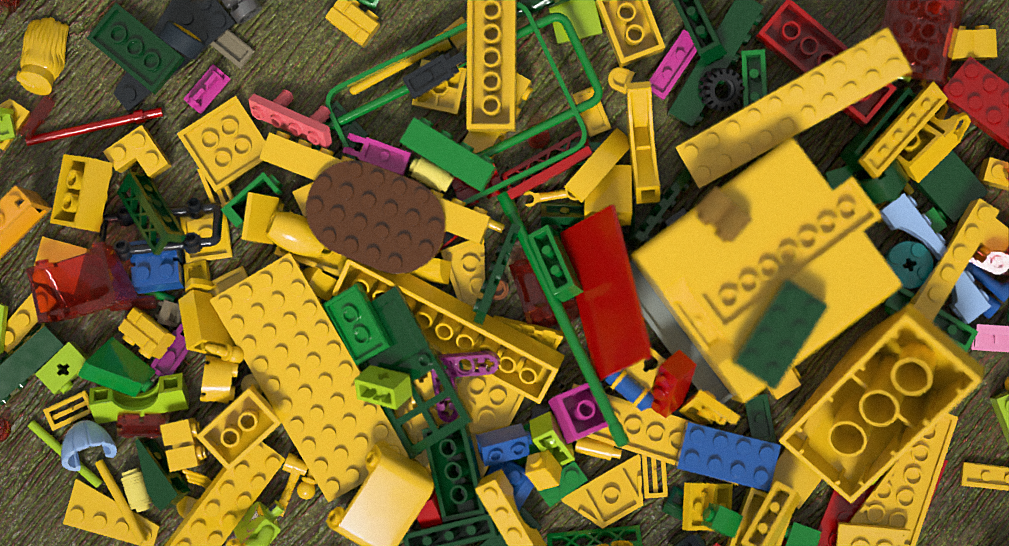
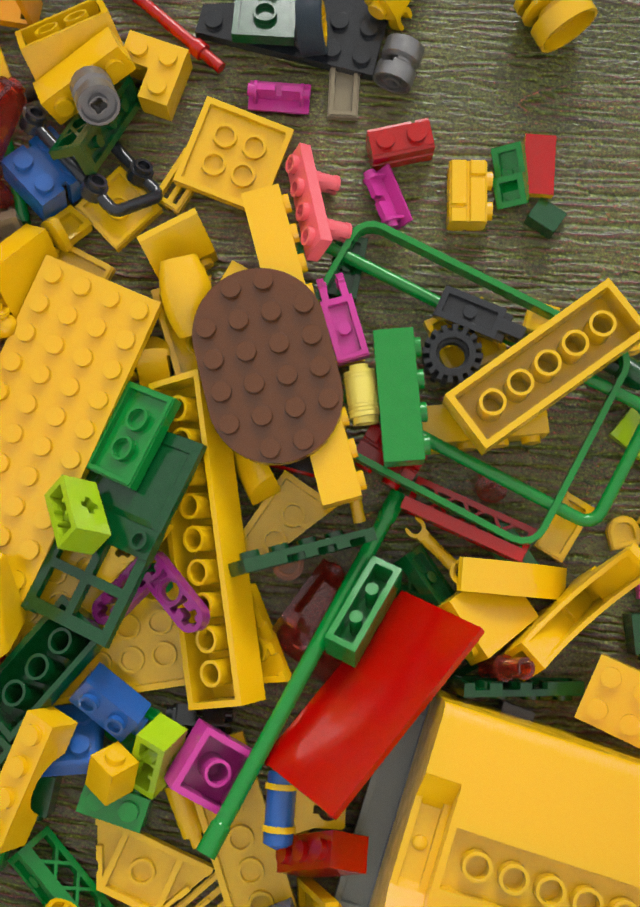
camera: 50 degrees right, 5 degrees down
green panel [221,172,284,230] -> none
yellow piece [349,31,452,95] -> none
pearl gold brick [695,187,753,243] -> none
none -> yellow brick [32,26,136,125]
none -> flat silver wheel [70,65,121,126]
none -> dark pink hinge [363,164,413,230]
none -> red brick [365,118,435,171]
none -> black tyre [421,324,483,389]
none -> clear red axle [477,654,535,682]

